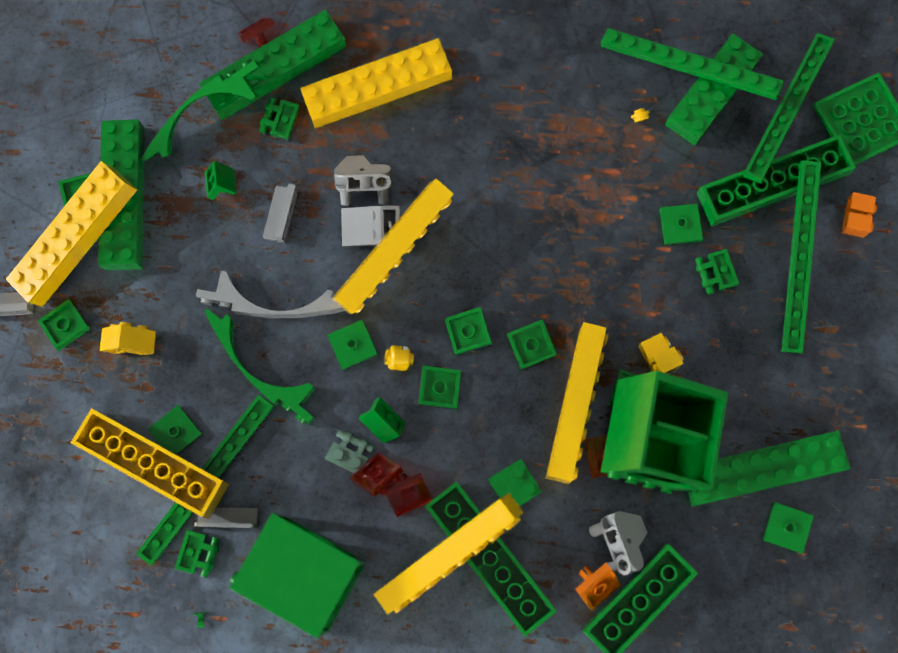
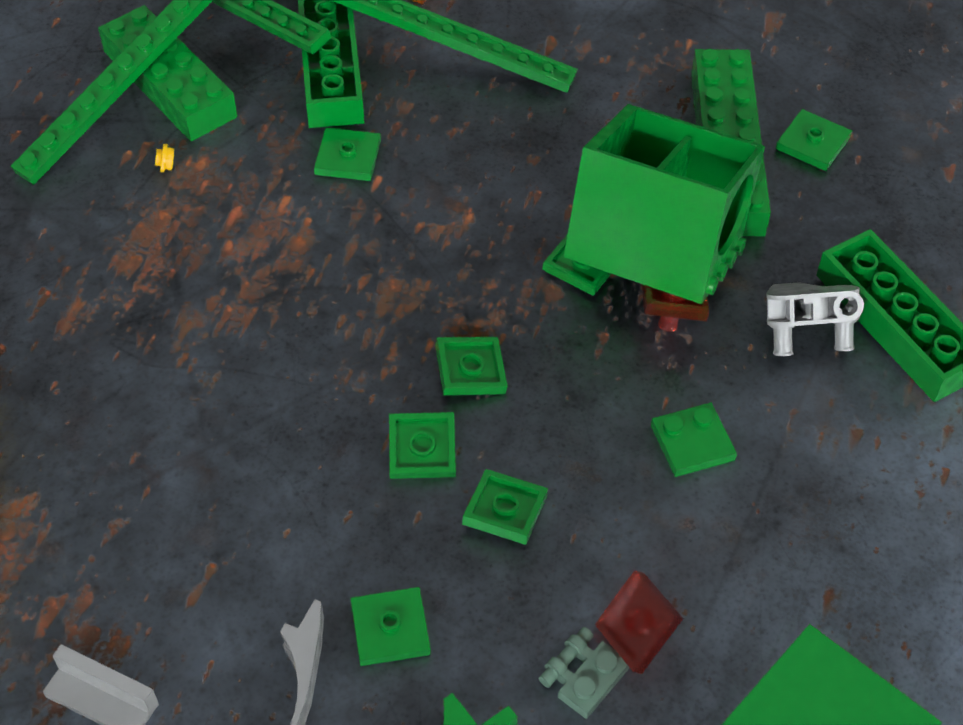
camera: 80 degrees left, 25 degrees down
yellow brick [332,179,454,314] -> none
light grey piece [334,155,392,206] -> none
light grey slope [341,206,400,246] -> none
green panel [359,397,406,443] -> none
yellow brick [373,493,524,614] -> none
clear red tile [384,473,432,517] -> none
yellow head [385,345,414,371] -> none
green brick [425,481,557,637] -> none
yellow brick [545,322,609,484] -> none
orange tile [575,563,622,611] -> none
yellow brick [638,333,683,374] -> none
green plate [695,249,739,295] -> none

